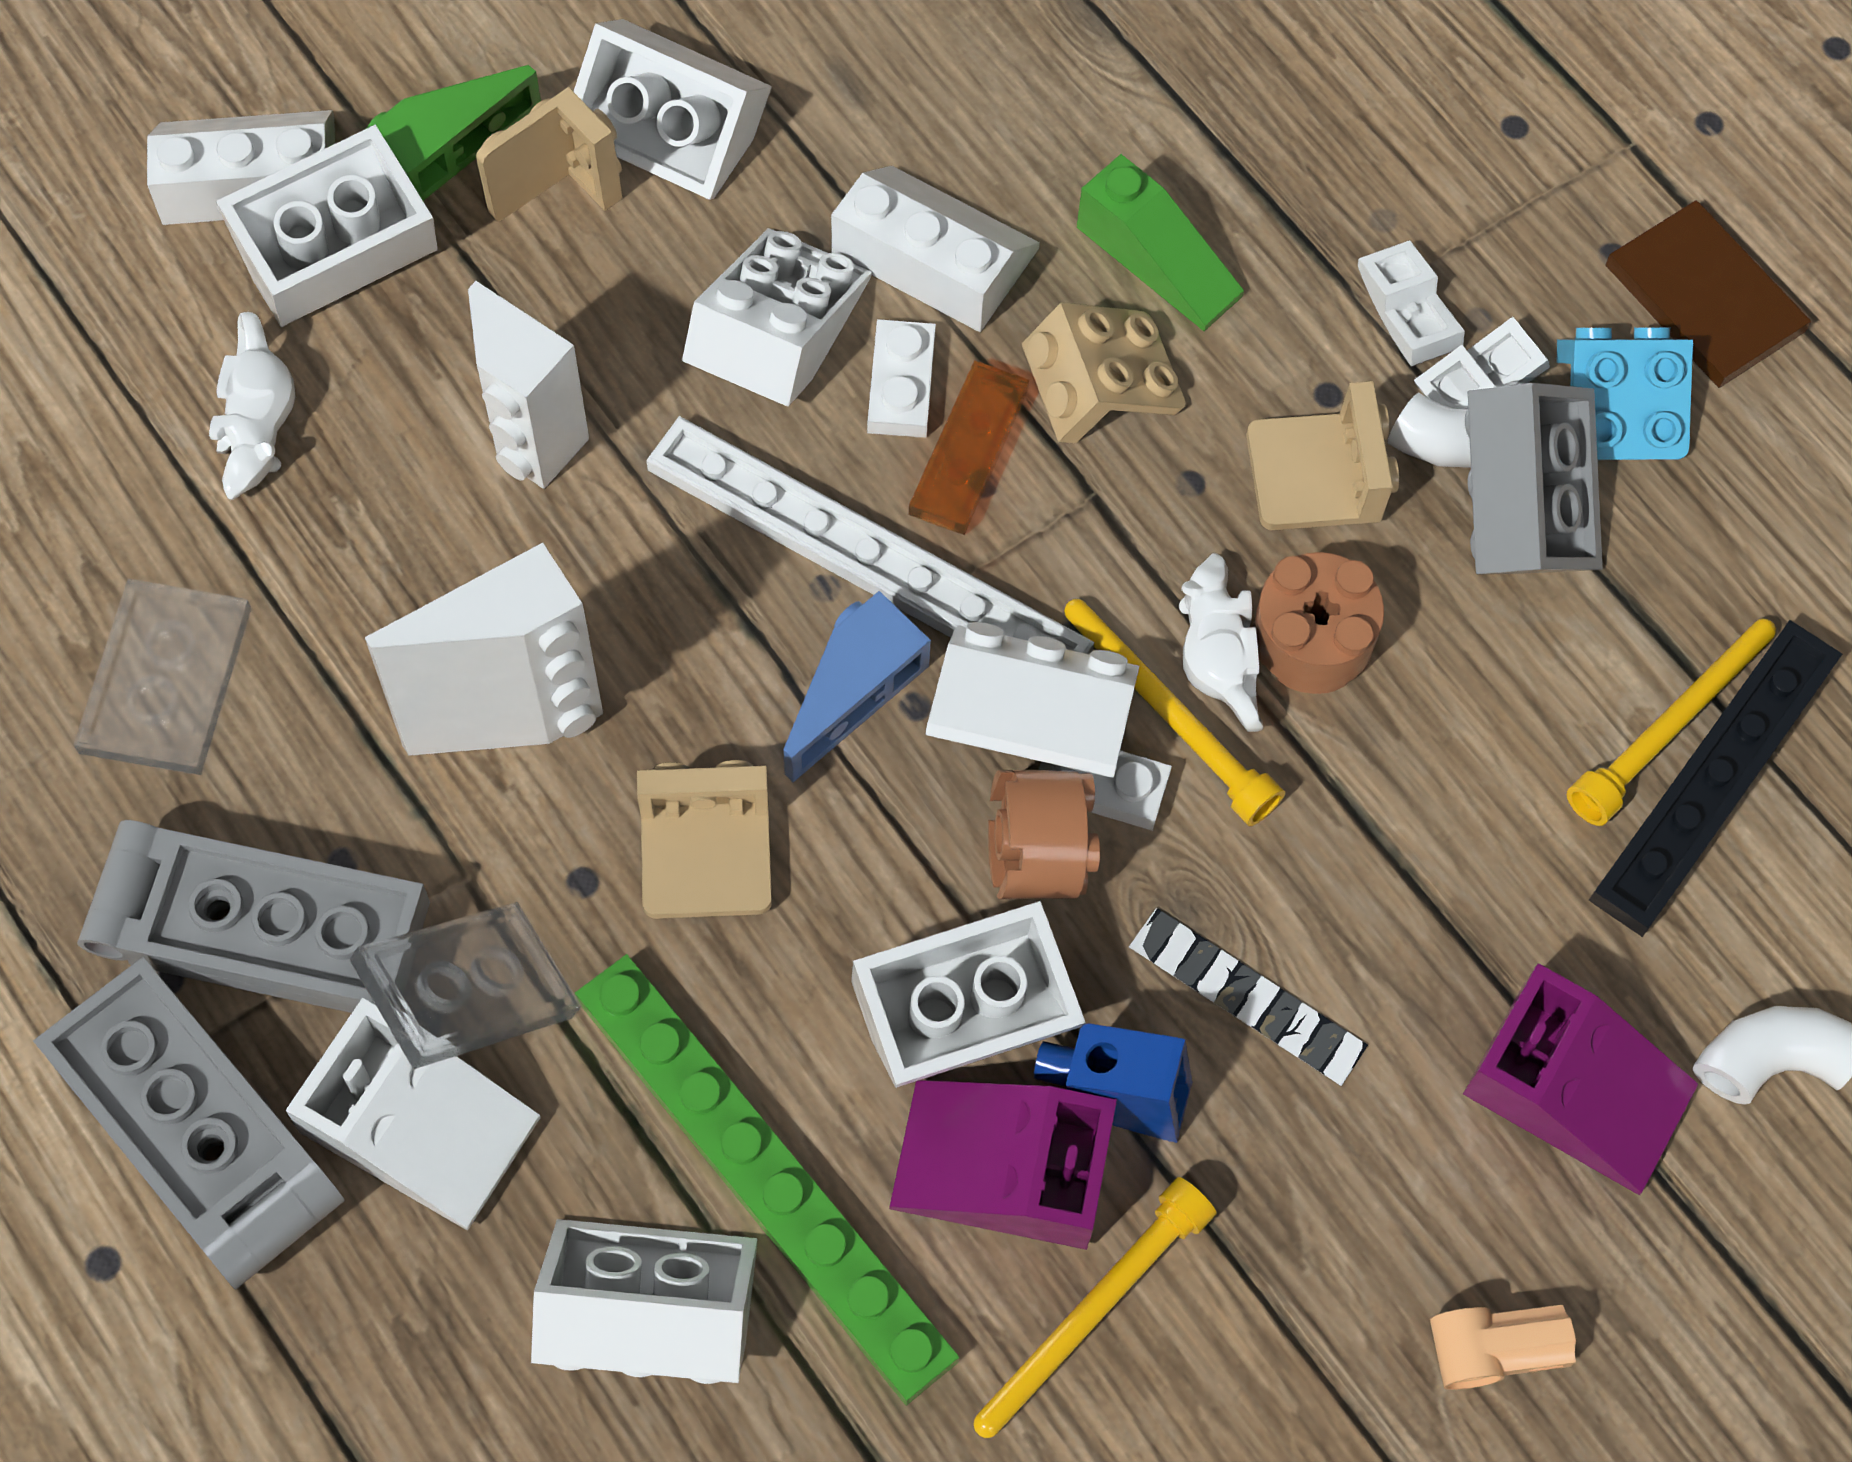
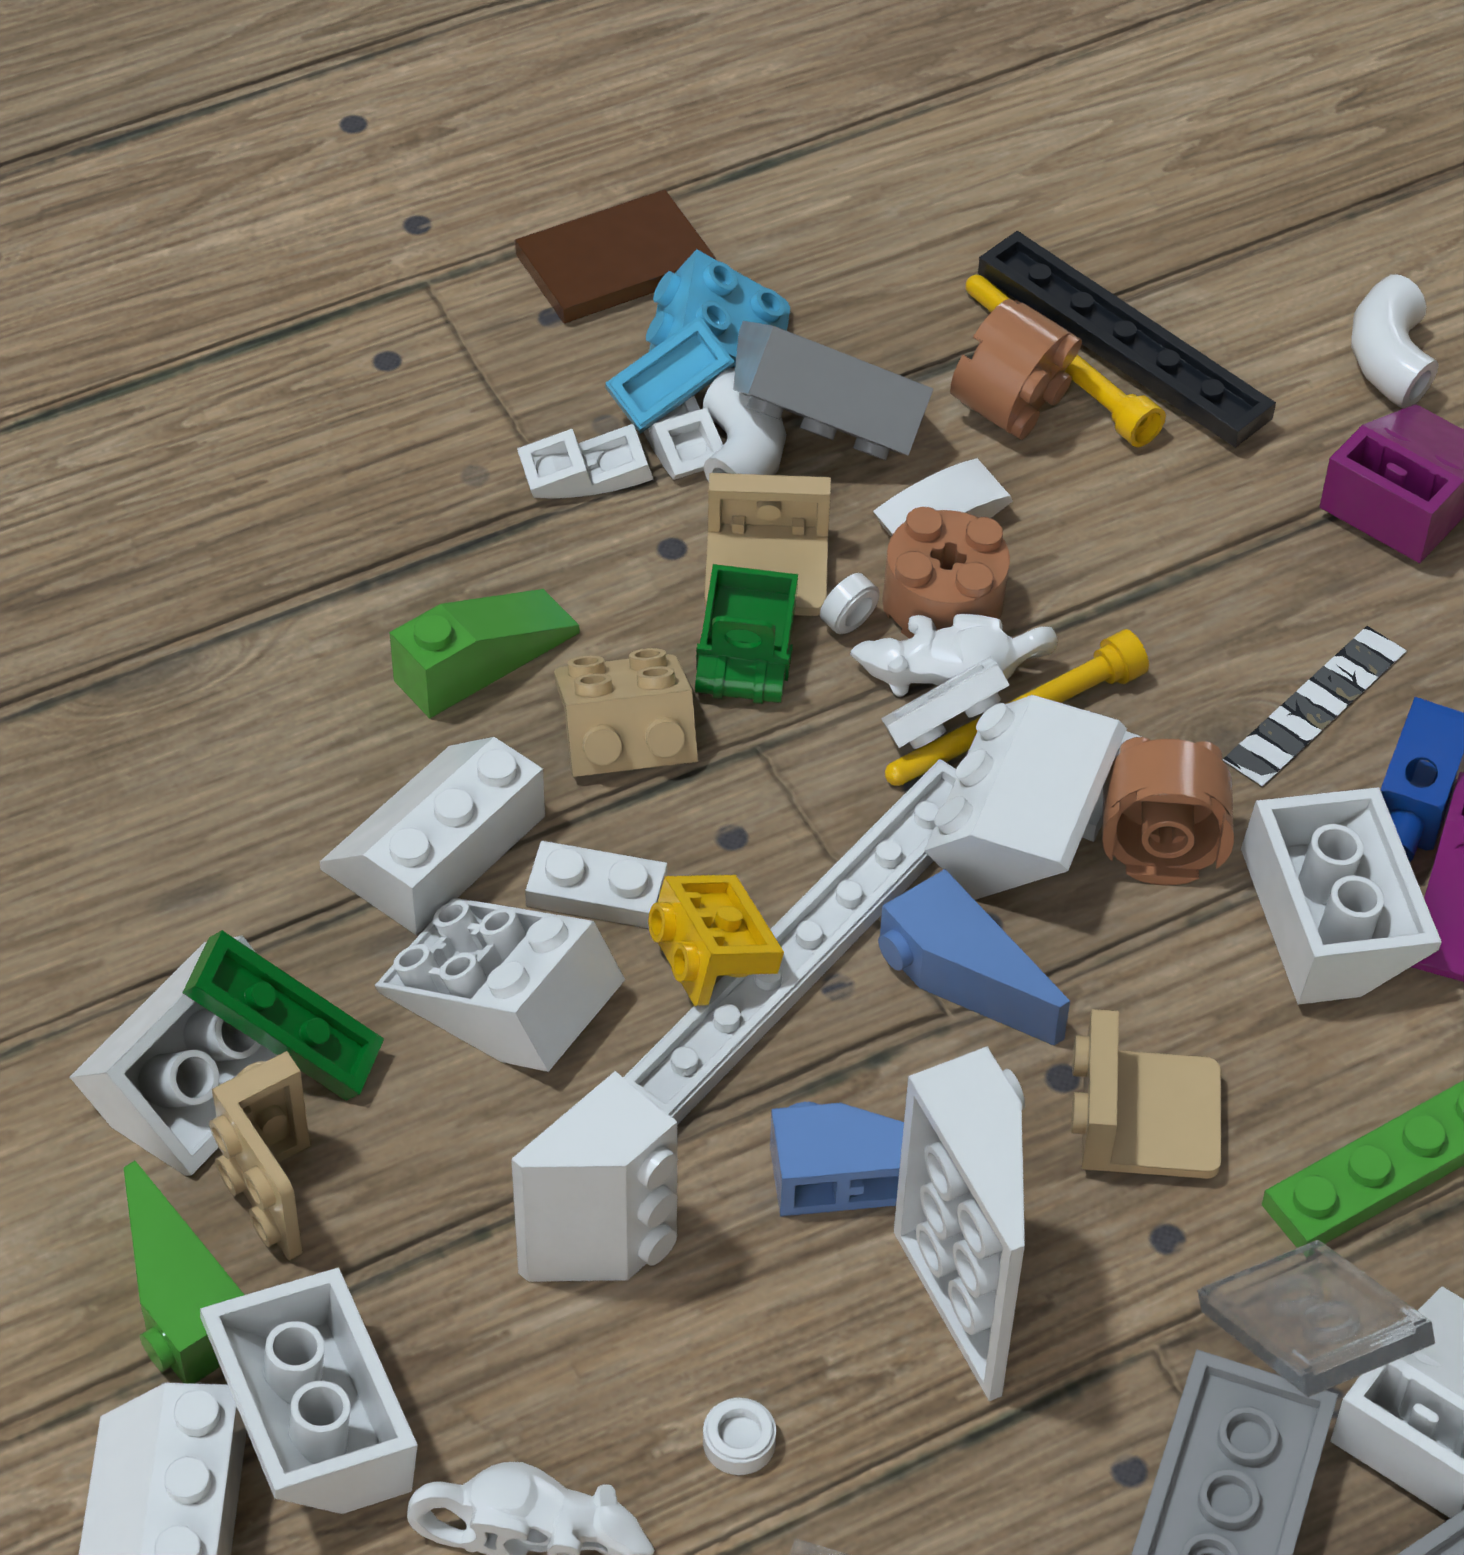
camera: 80 degrees left, 15 degrees down
clear orange tile [908,360,1029,535] -> none
none -> green plate [182,930,384,1101]
none -> medium azure tile [605,316,735,434]
none -> yellow bracket [648,875,784,1006]
none -> green piece [695,564,798,704]
none -> white tile [703,1398,776,1475]
none -> medium blue slope [770,1102,904,1216]
none -> white tile [820,573,879,634]
none -> white slope [873,458,1013,537]
none -> white plate [881,657,1009,749]
none -> nougat brick [950,299,1082,440]

